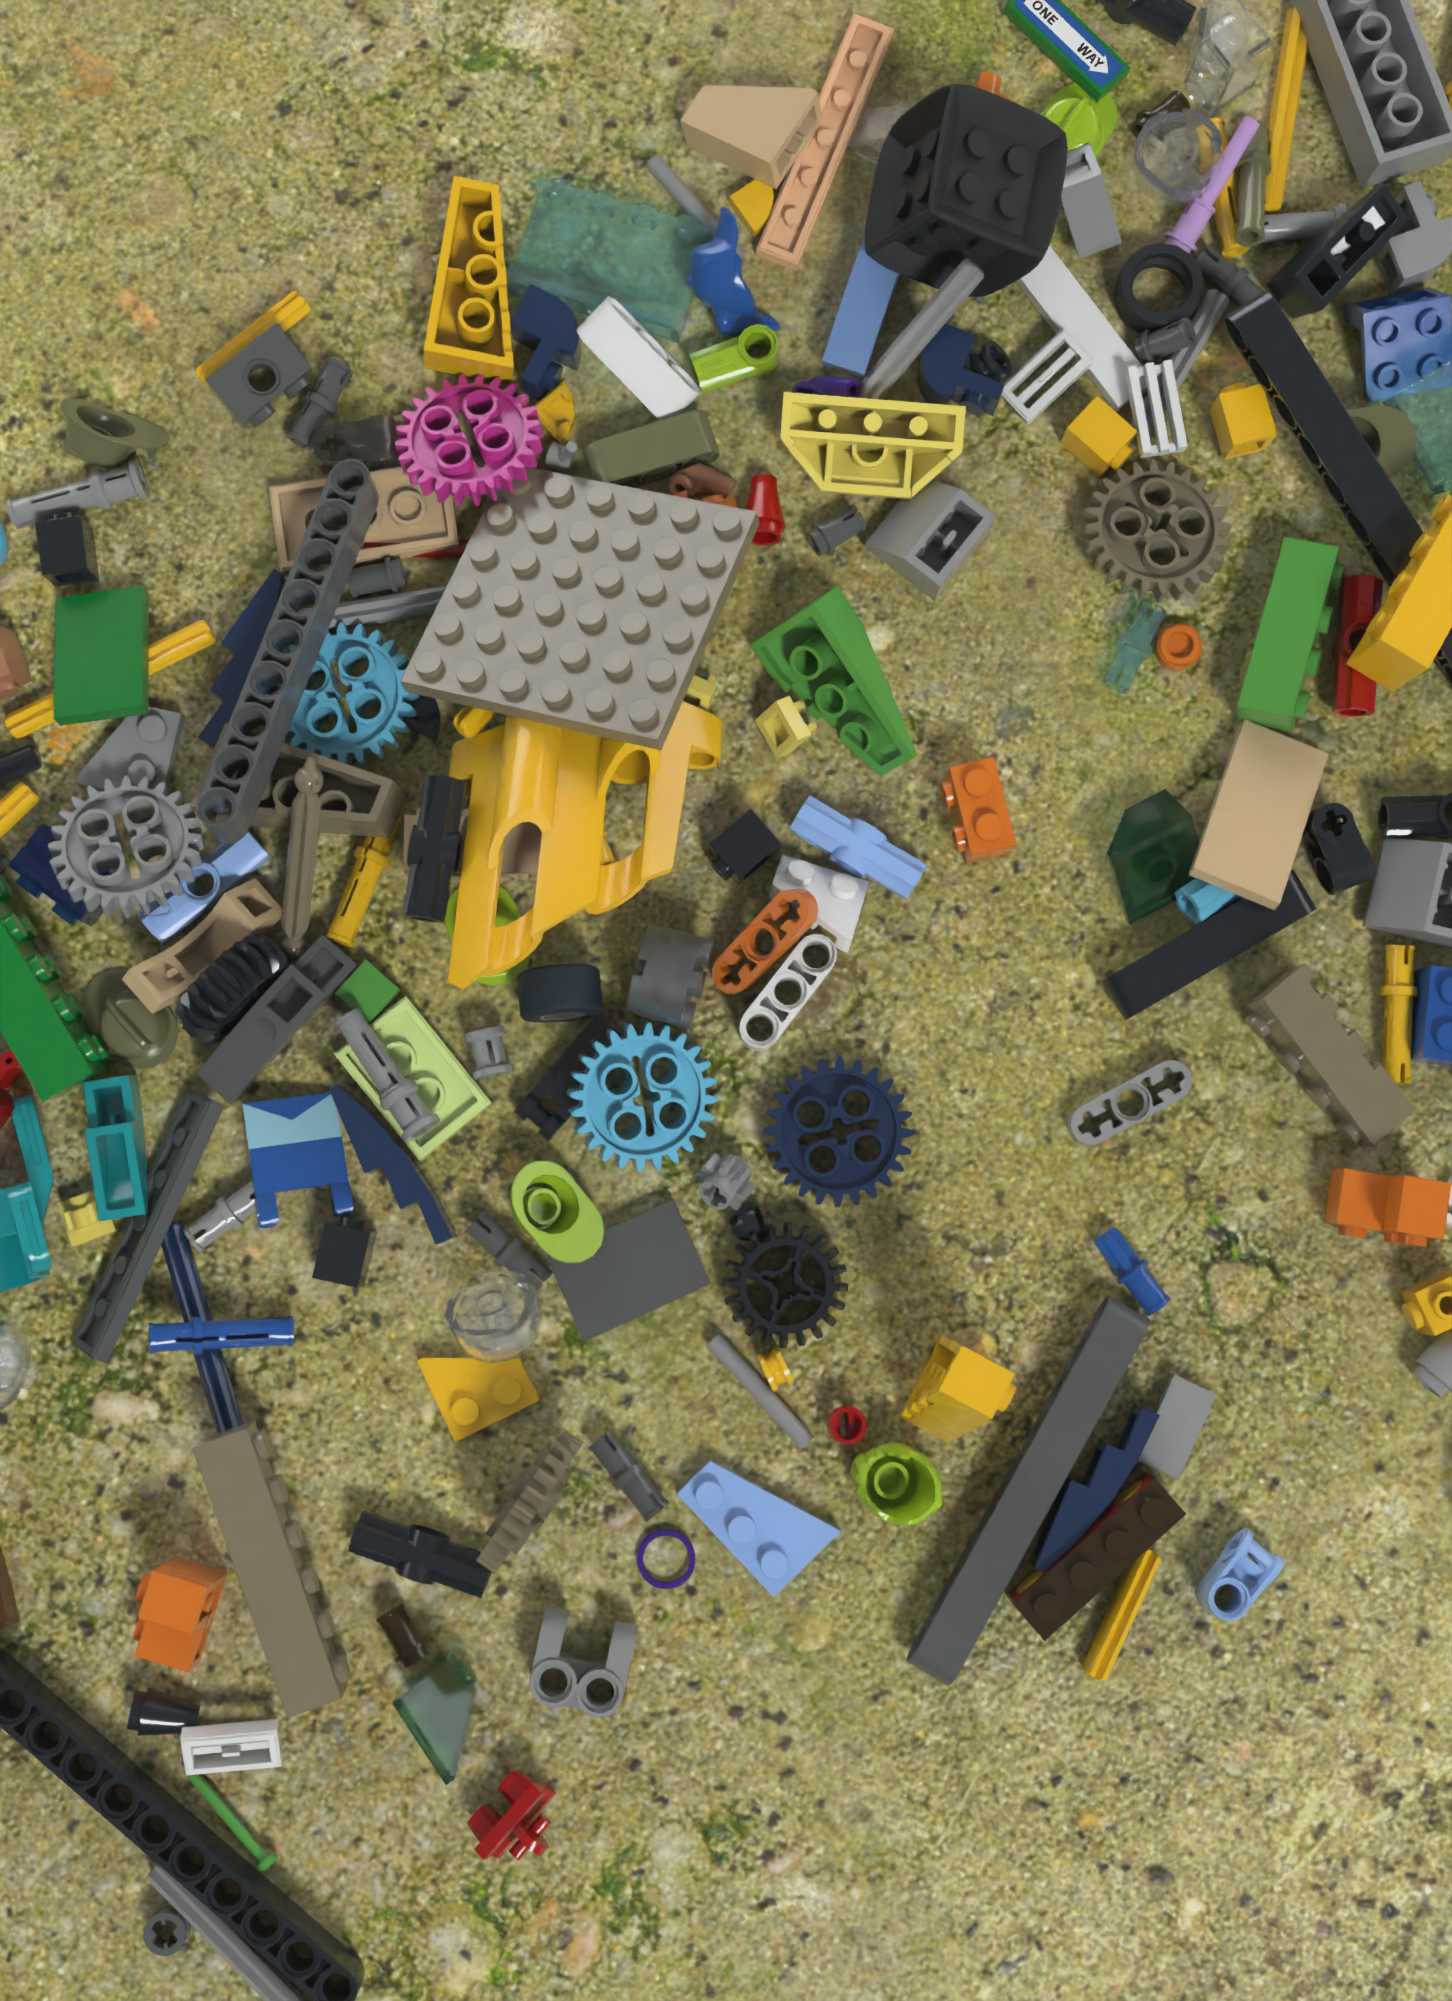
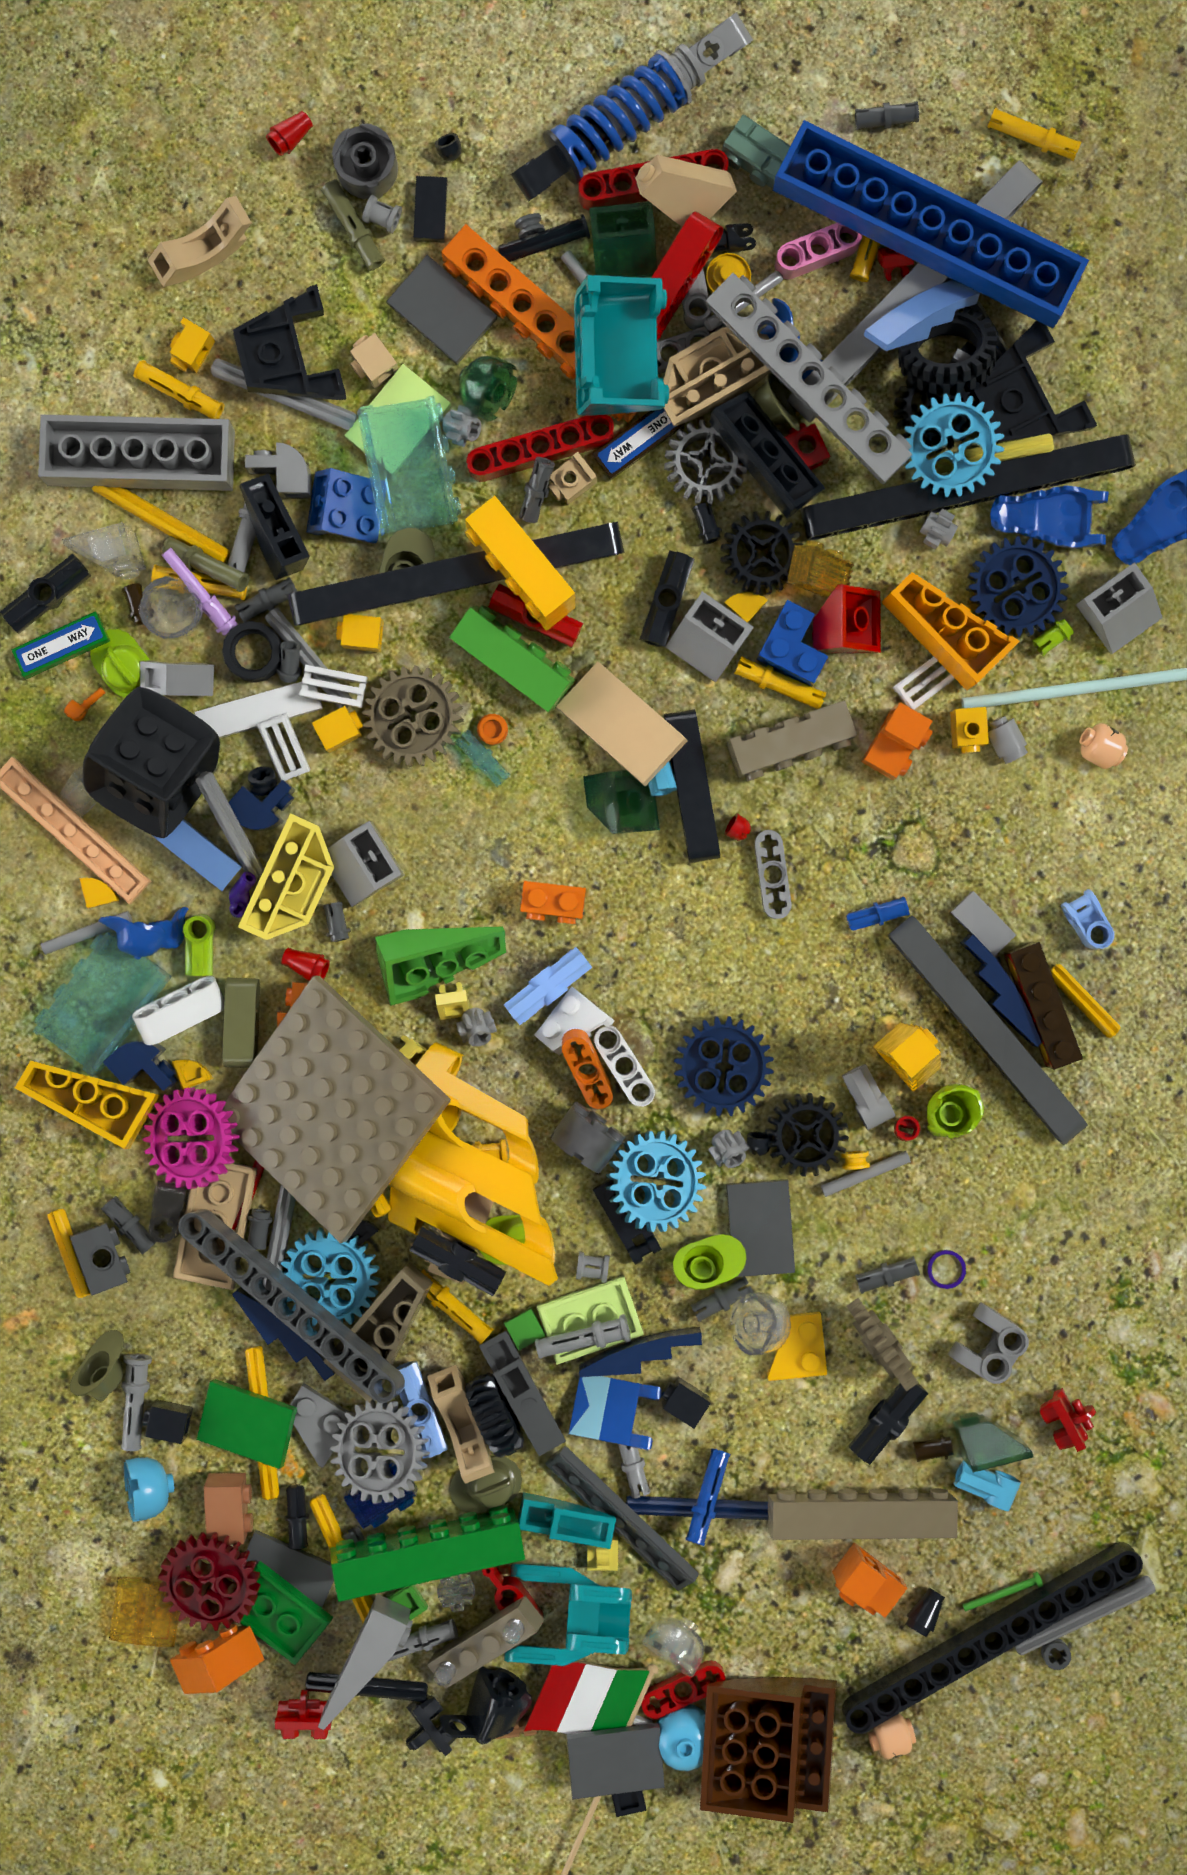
camera: 70 degrees left, 5 degrees up
white tile [180,1719,283,1776] -> none
dark tan wheel [279,757,323,966] -> none
black wheel [517,963,603,1023] -> none
light grey hand [545,441,577,475] -> none
nougat arm [668,463,737,499] -> none
light blue wing [677,1459,841,1597] -> none
tan slope [680,85,823,189] -> none
black brick [708,809,781,885] -> none
black piece [1302,803,1376,896] -> none
none -> light grey gear [456,1008,497,1046]
none -> red hinge [724,813,751,841]
none -> light grey piece [842,1064,895,1130]
none -> medium azure piece [954,1460,1021,1511]

